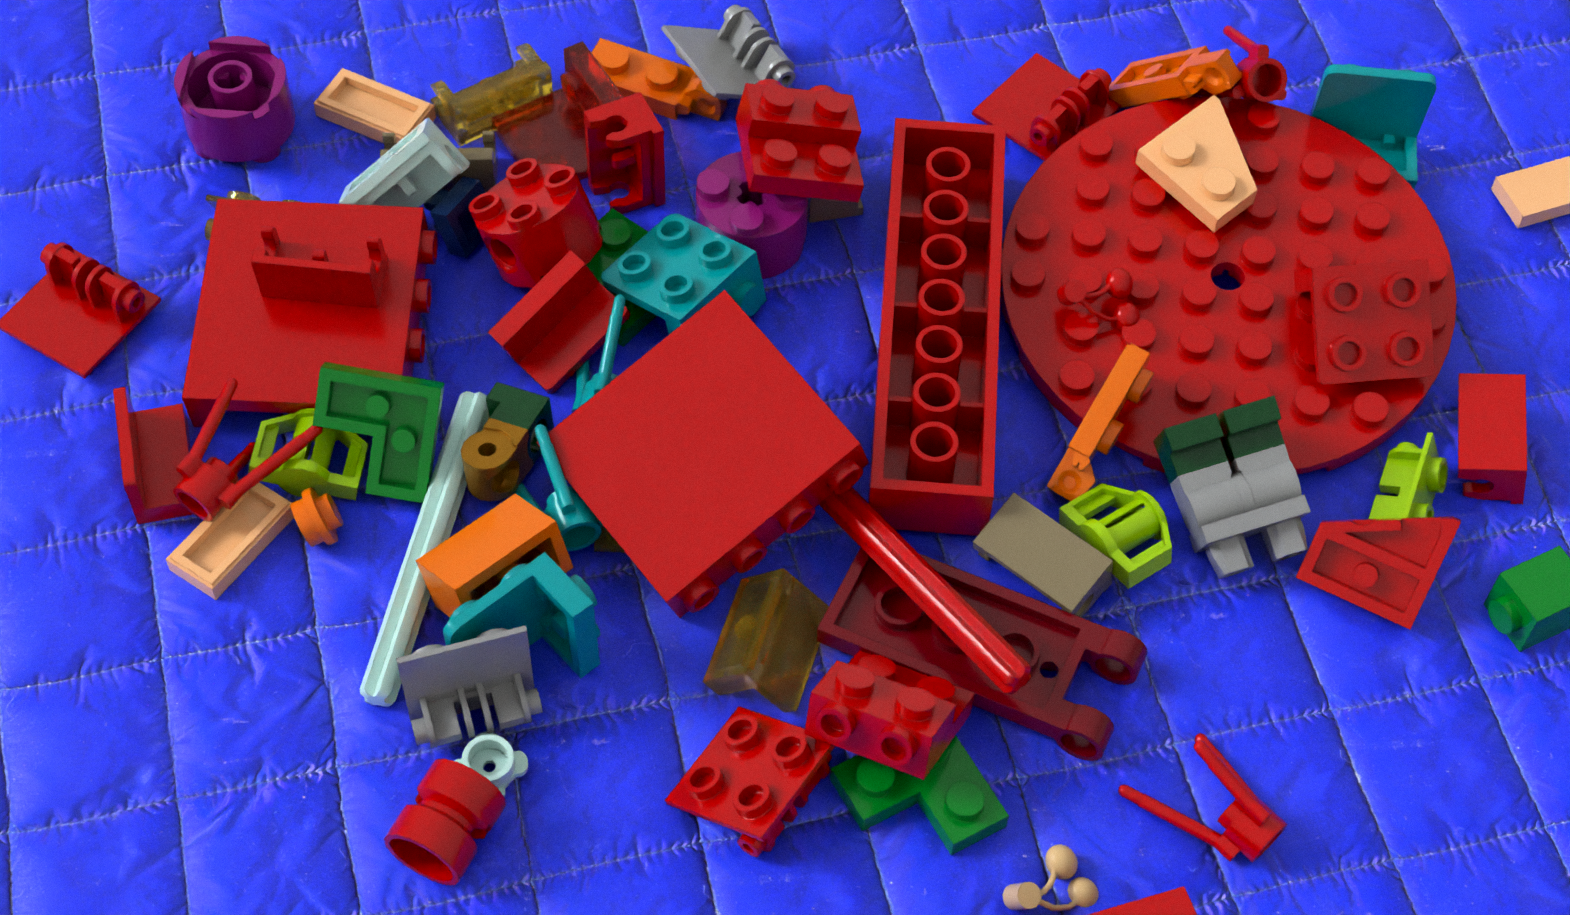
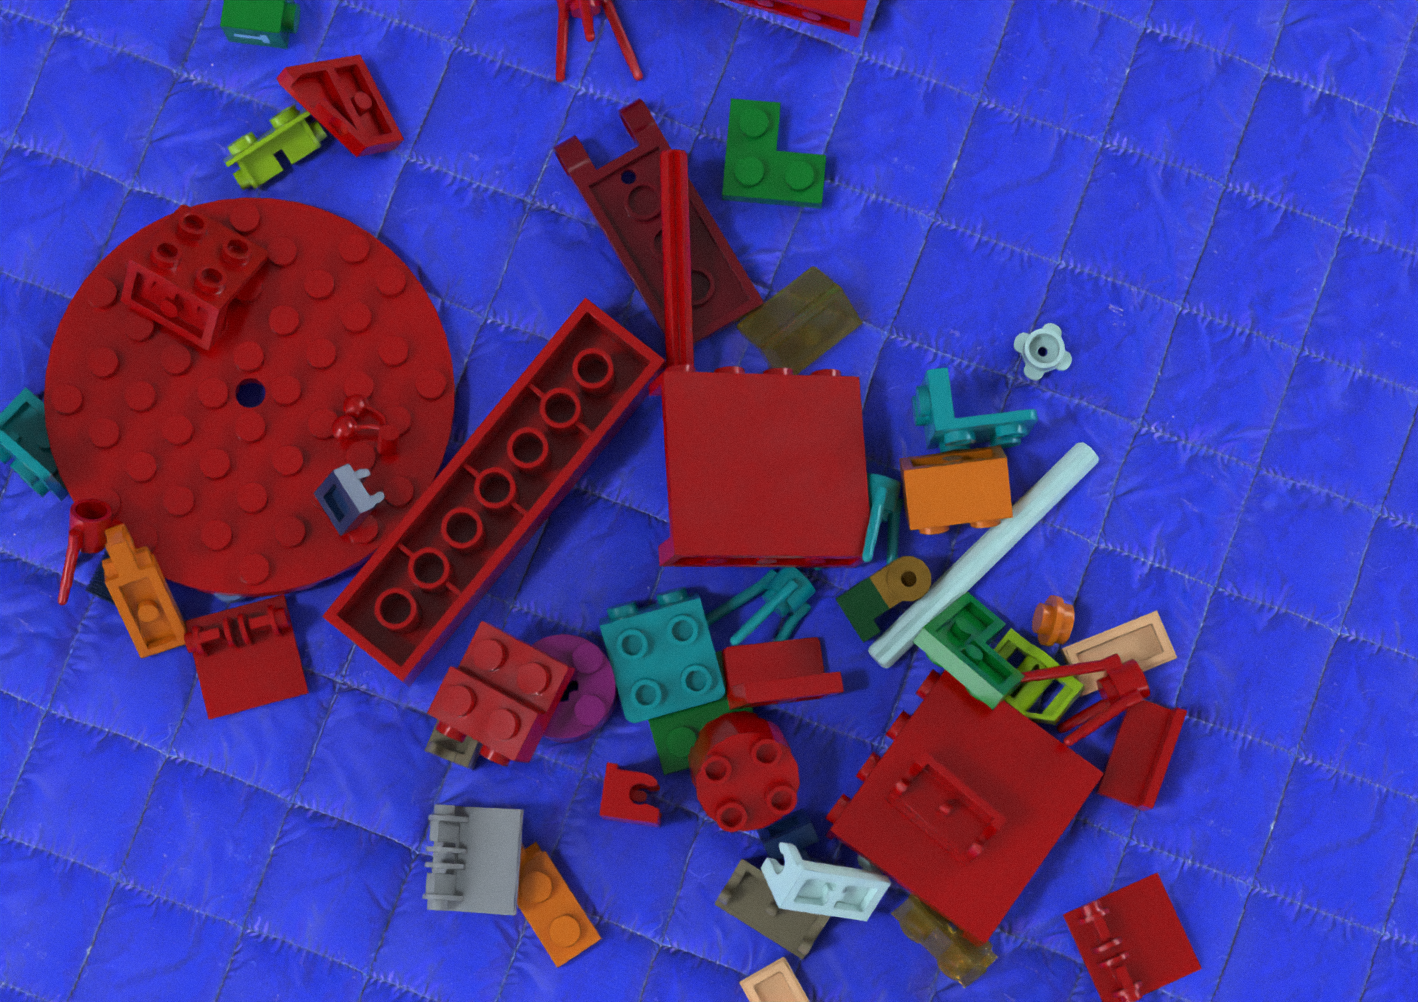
camera: 140 degrees left, 25 degrees up
red wheel [384,759,506,885] -> none
light grey hinge [396,625,543,749] -> none
clear yellow hinge [430,43,554,147] -> none
clear red bracket [492,41,624,180] -> none
red hinge [665,706,835,857] -> none
red plate [804,650,975,780] -> none
dark tan hinge [973,493,1113,618] -> none
tan piece [1003,844,1099,911] -> none
orange hinge [1047,343,1154,501] -> none
lime piece [1059,483,1172,589] -> none
light nougat wing [1135,95,1257,233] -> none
light grey hips [1153,396,1311,579] -> none
red hinge [1458,373,1527,504] -> none
none -> dark blue tile [314,463,385,536]

